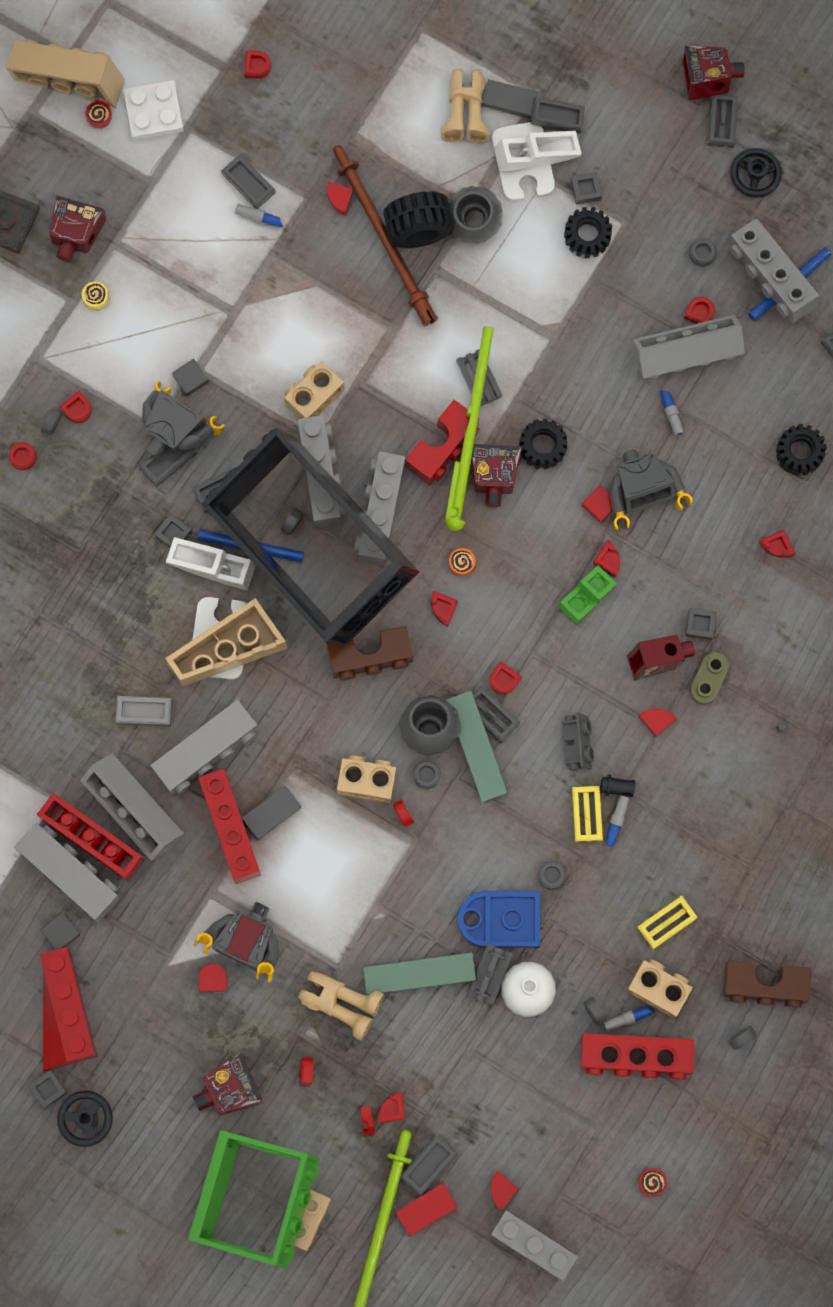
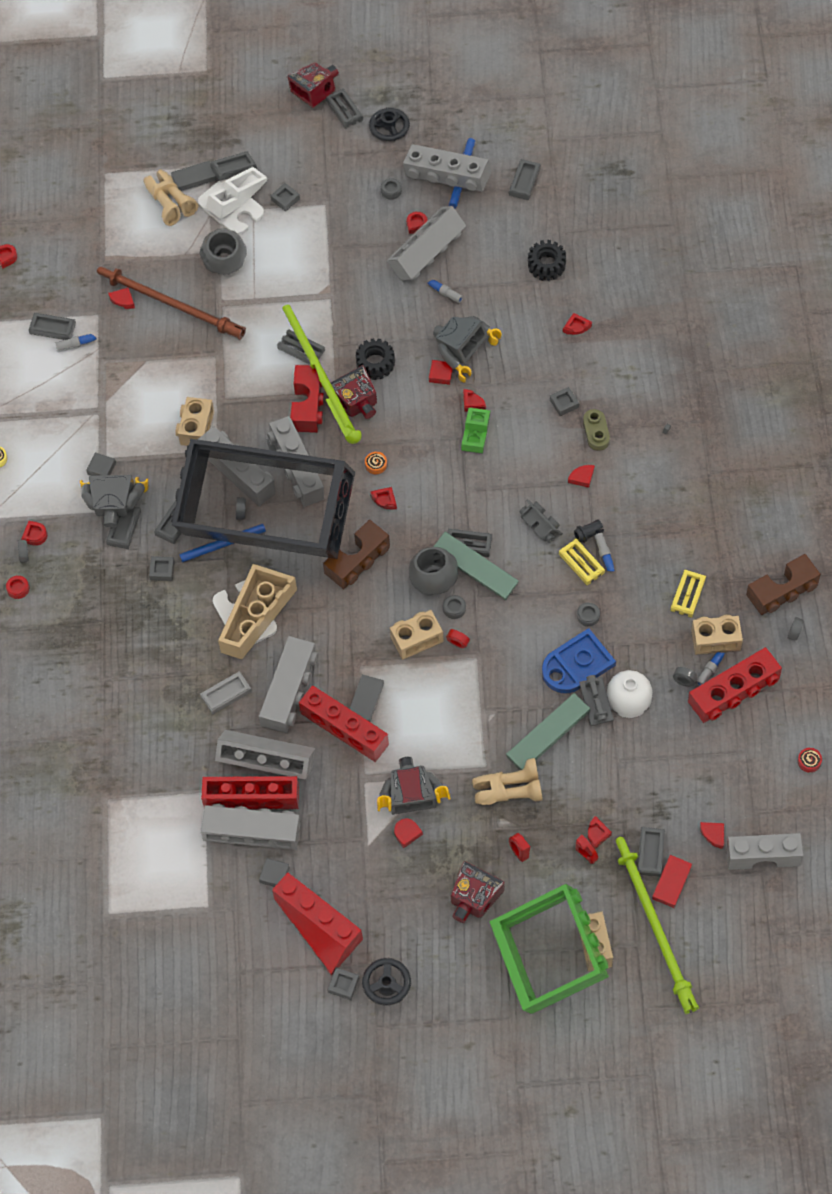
camera: 30 degrees left, 15 degrees down
white slope [166,537,256,591] -> none
black tyre [383,191,454,248] -> none
red tile [490,661,522,695] -> none
black tyre [564,207,612,258] -> none
dark red torso [627,635,695,681] -> none

